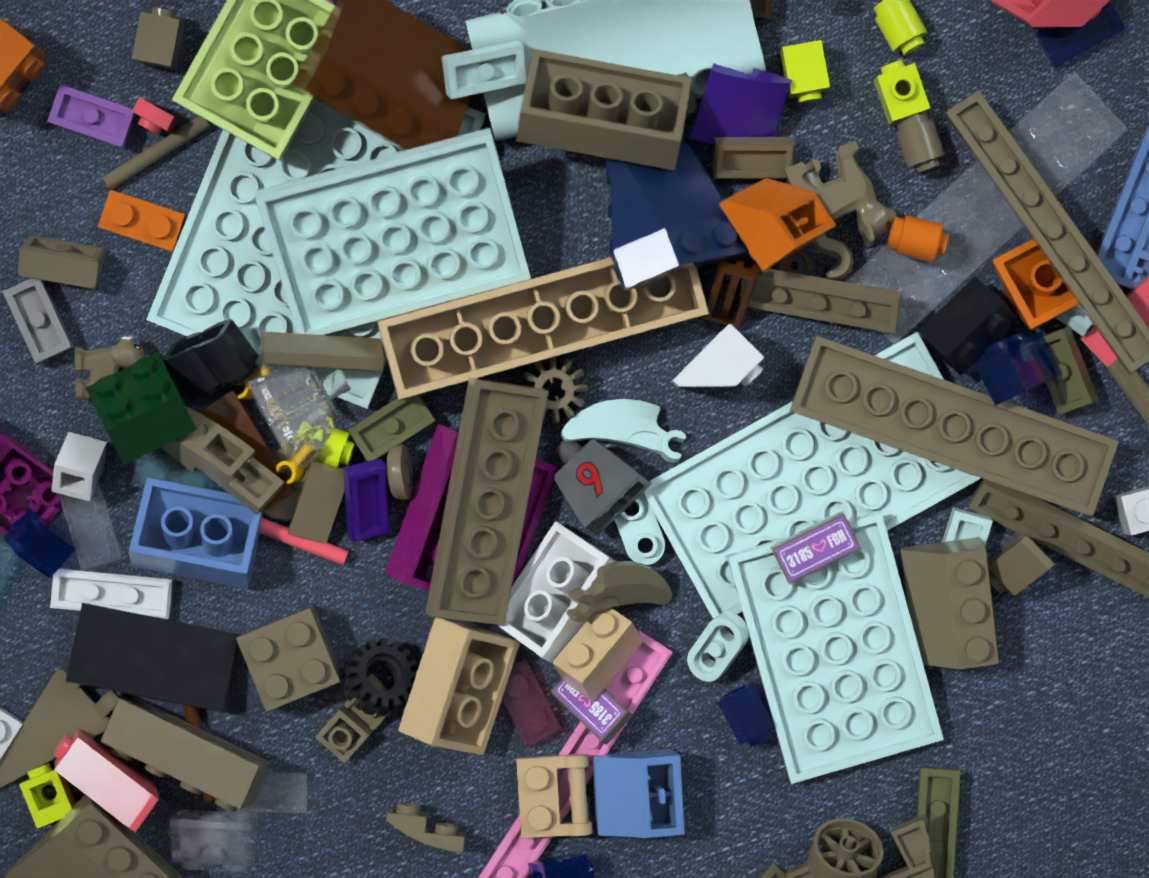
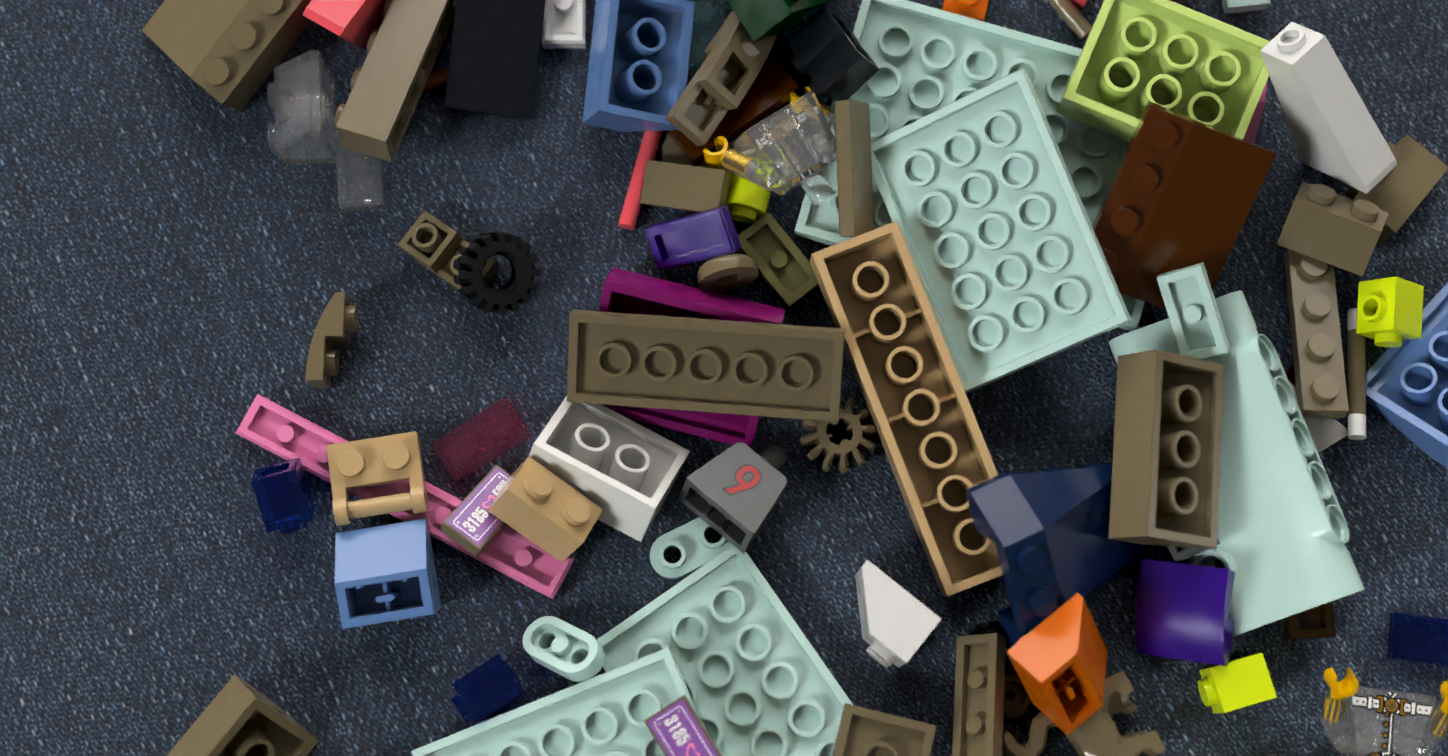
camera: 80 degrees right, 10 degrees down
dark tan brick [236,605,344,712] -> none
tan brick [398,617,520,755] -> none
light aqua piece [561,399,686,463] -> none
dark tan piece [567,561,672,622] -> none
reddish brown tile [702,260,760,329] -> none
dark tan tile [711,137,795,179] -> none

